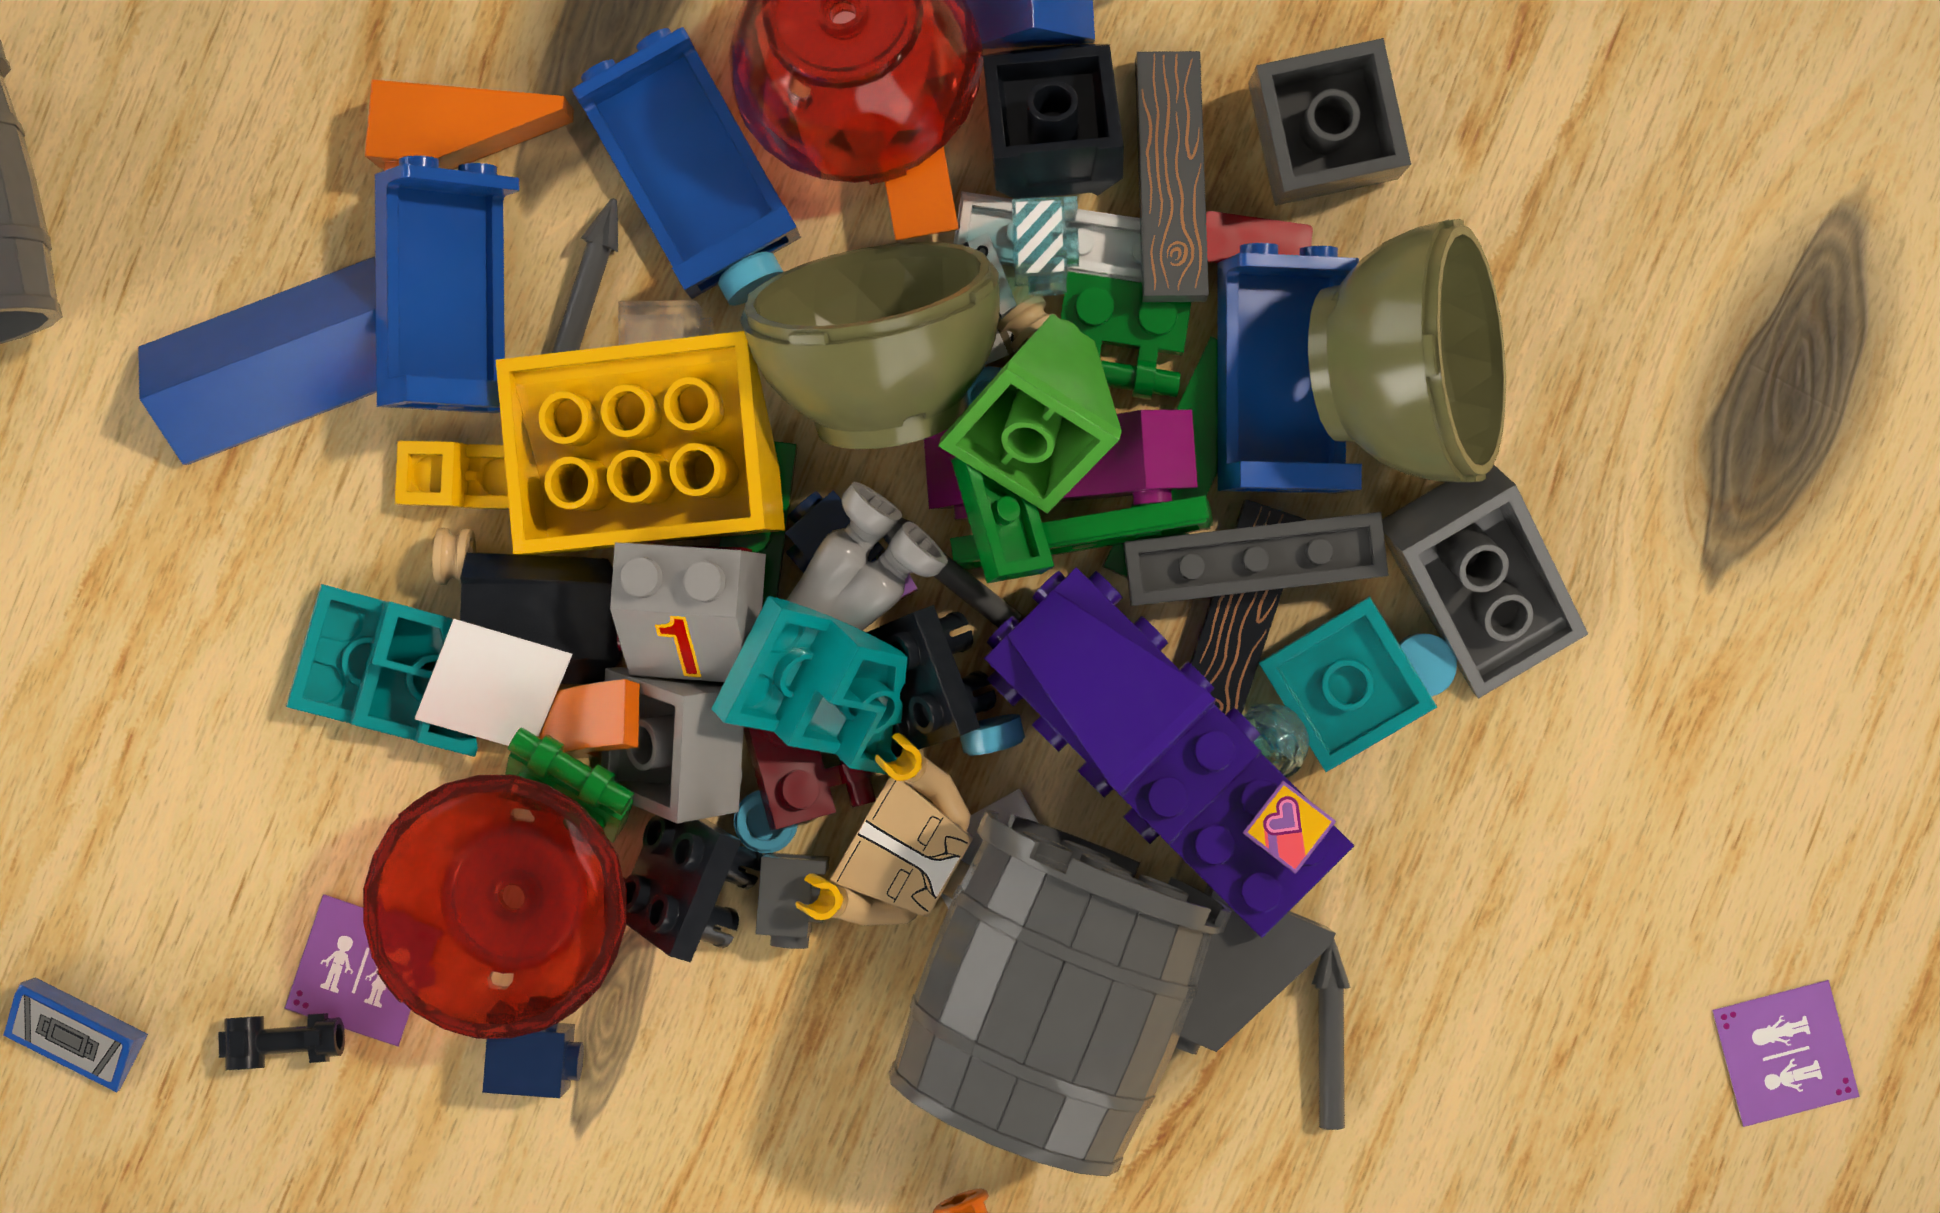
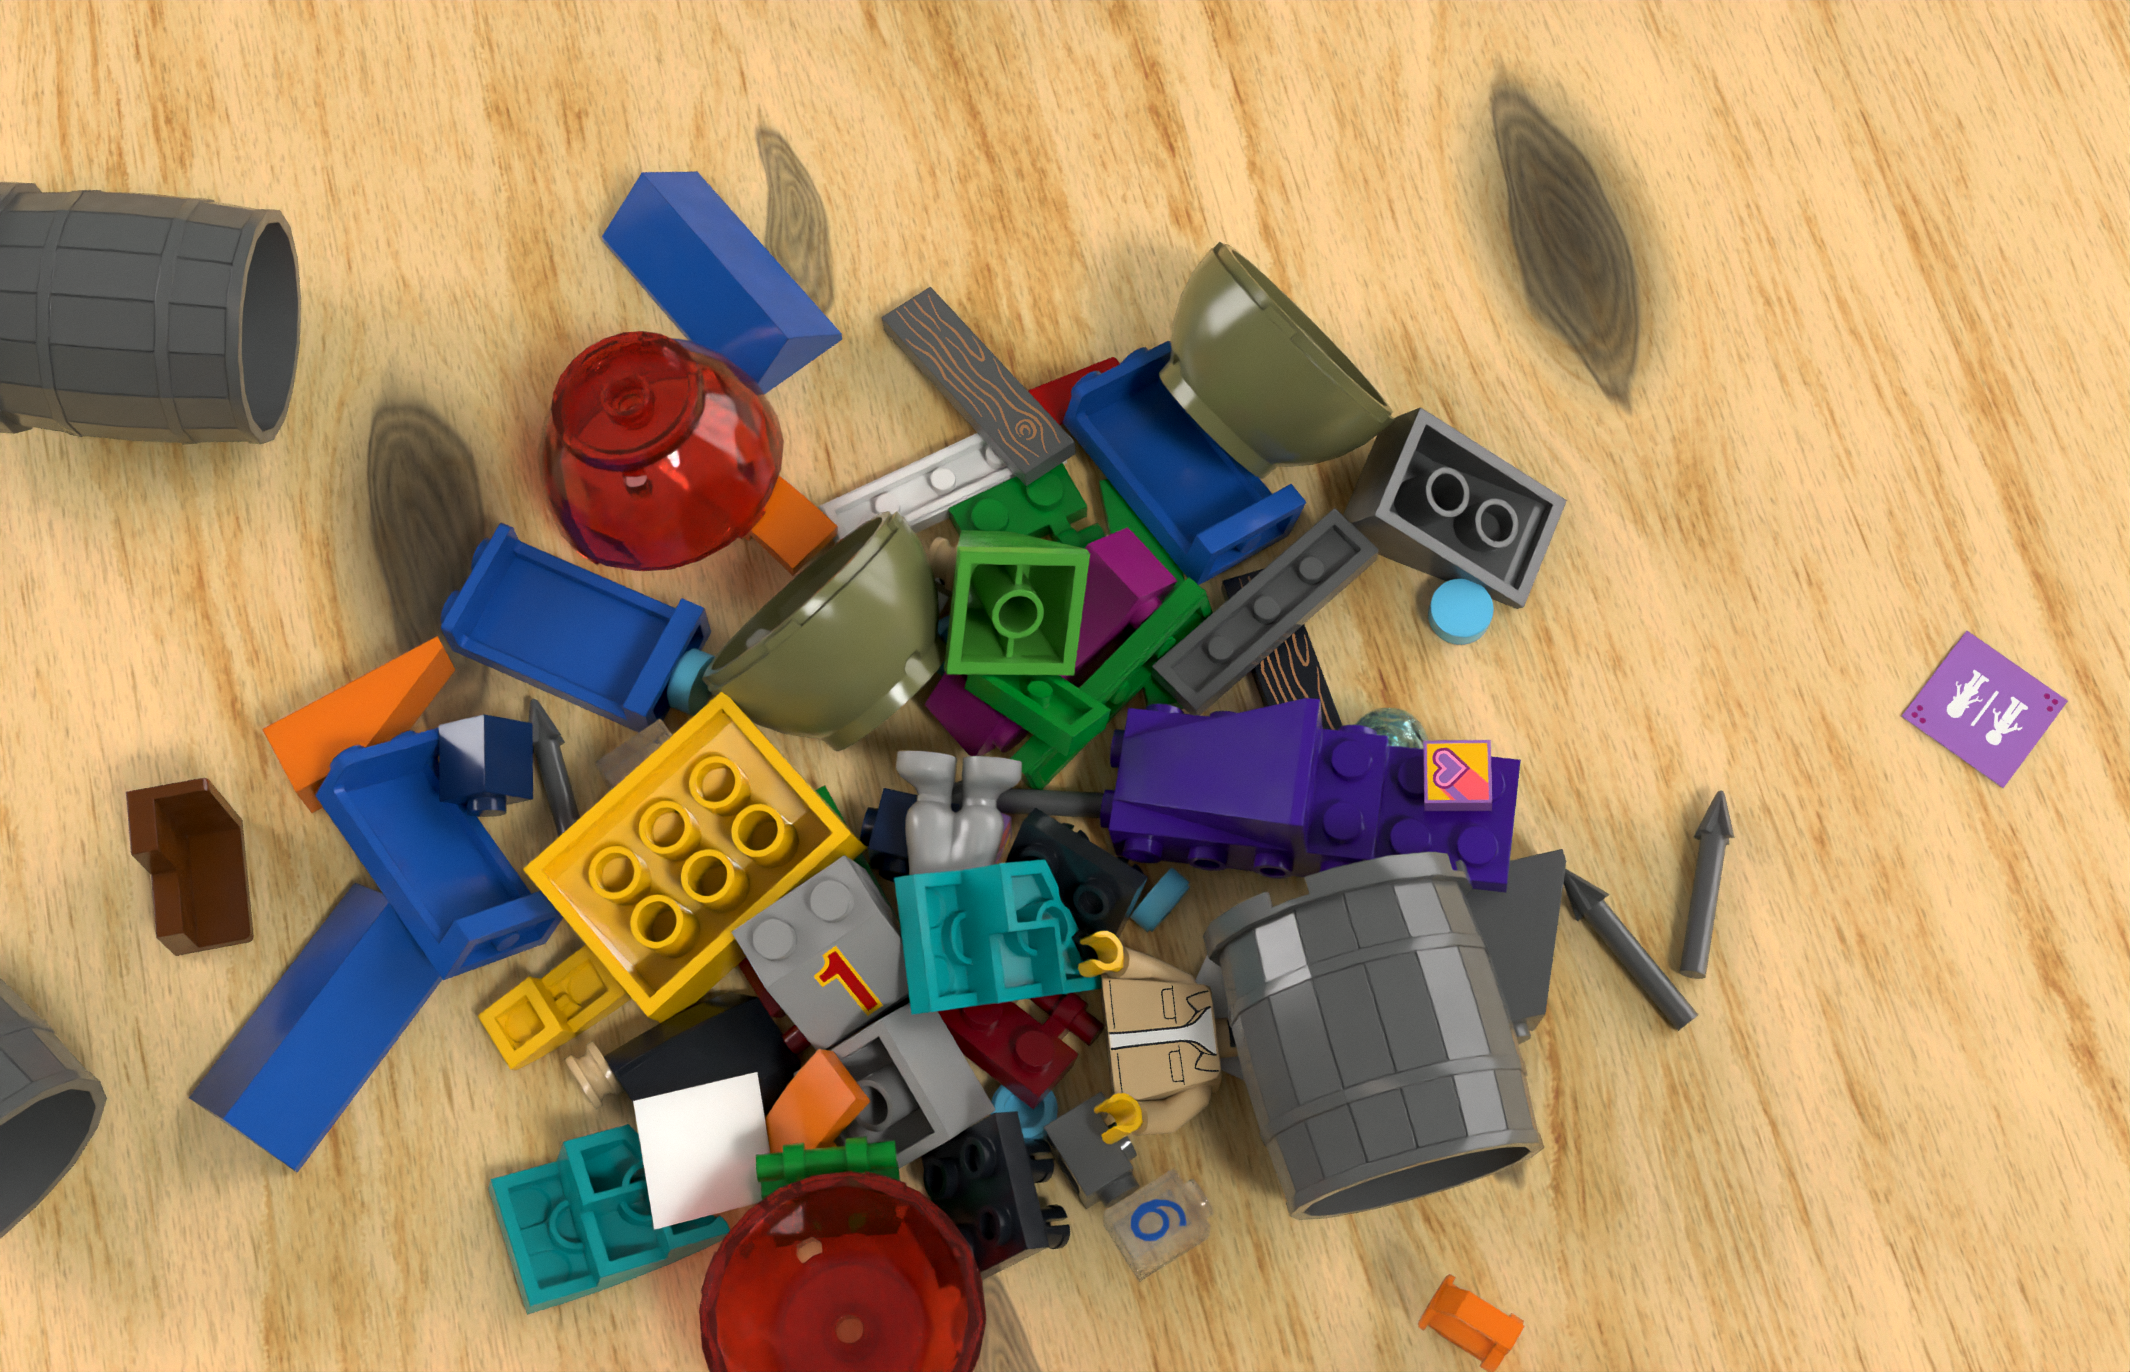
camera: 40 degrees left, 20 degrees down
black slope [983,44,1124,202] -> none
clear light blue brick [1011,196,1079,296] -> none
dark grey brick [1248,38,1411,206] -> none
teal plate [1259,596,1437,772] -> none
none -> reddish brown panel [126,778,254,956]
none -> dark blue brick [439,714,533,817]
none -> clear brick [1103,1168,1214,1282]
none -> dark grey piece [1679,790,1735,979]

